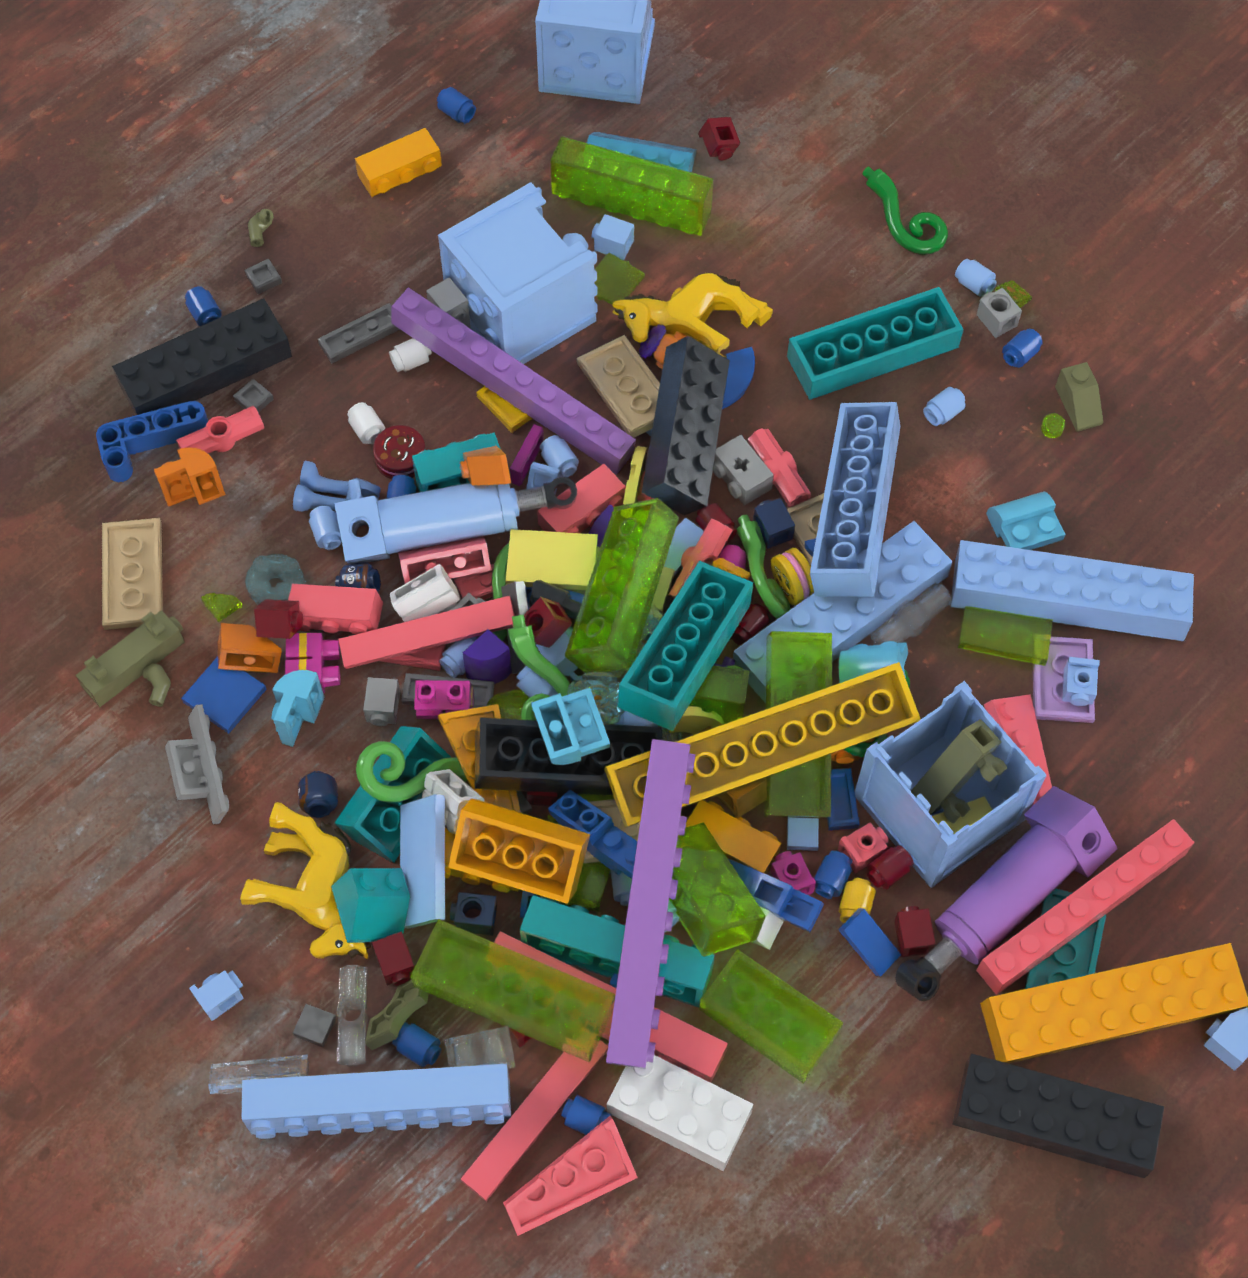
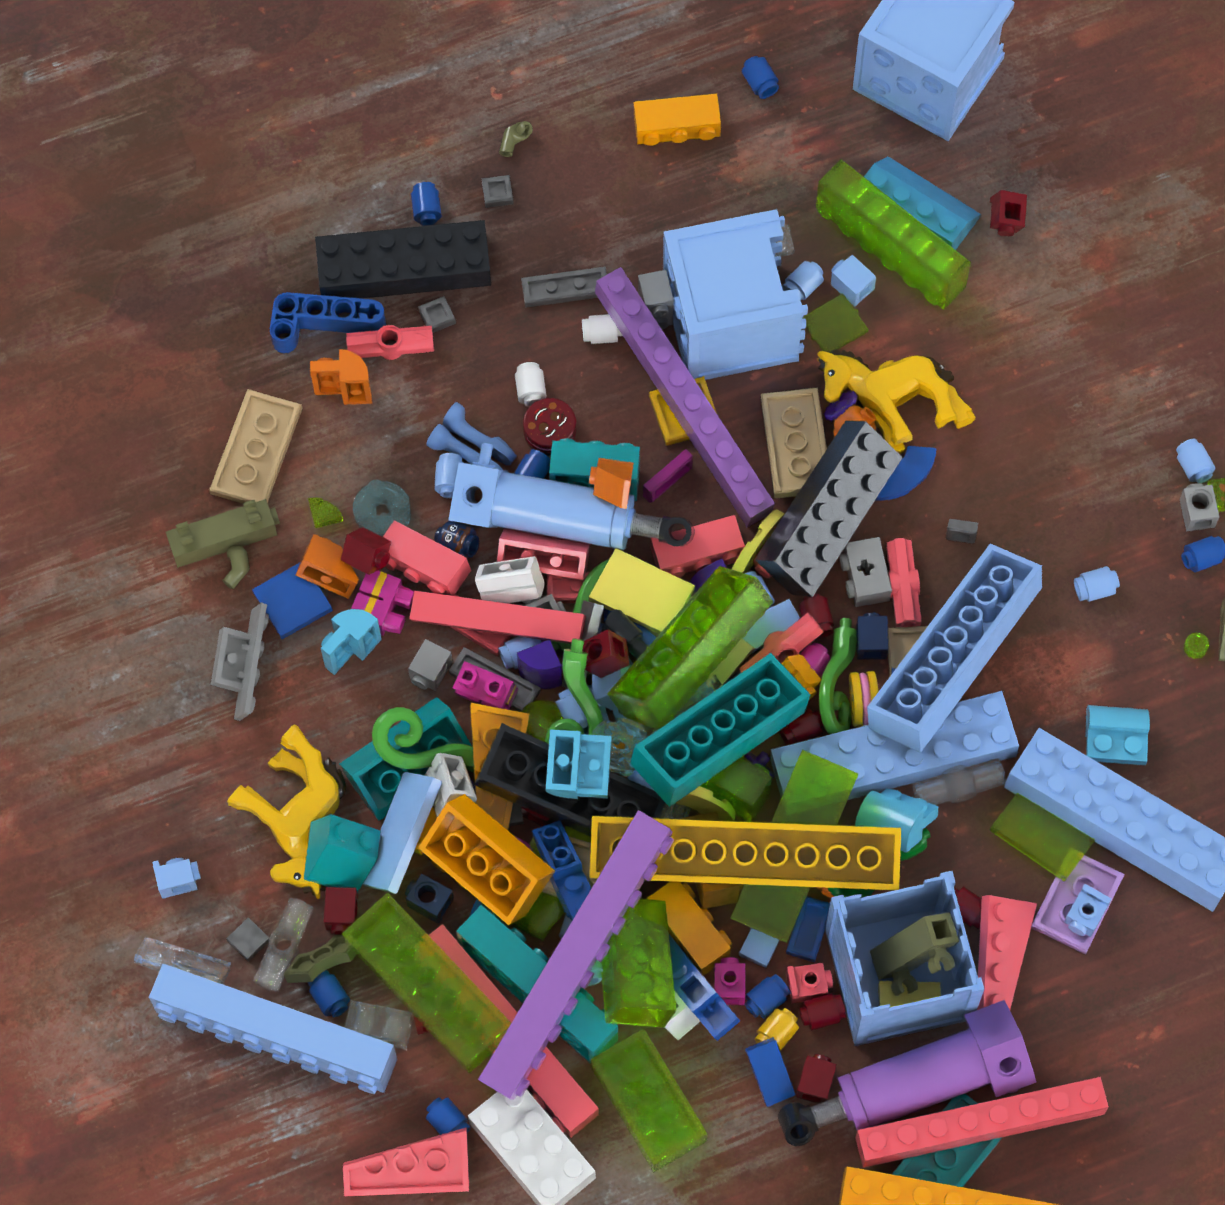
camera: 25 degrees right, 5 degrees up
dark blue head [298,771,338,818] -> none
coral tile [461,1027,608,1202] -> none
light blue tile [526,462,560,495] -> none
light blue brick [540,435,579,478] -> none
teal brick [787,287,964,400] -> none
green plant [862,166,948,255] -> none
none -> flat silver tile [946,519,978,543]

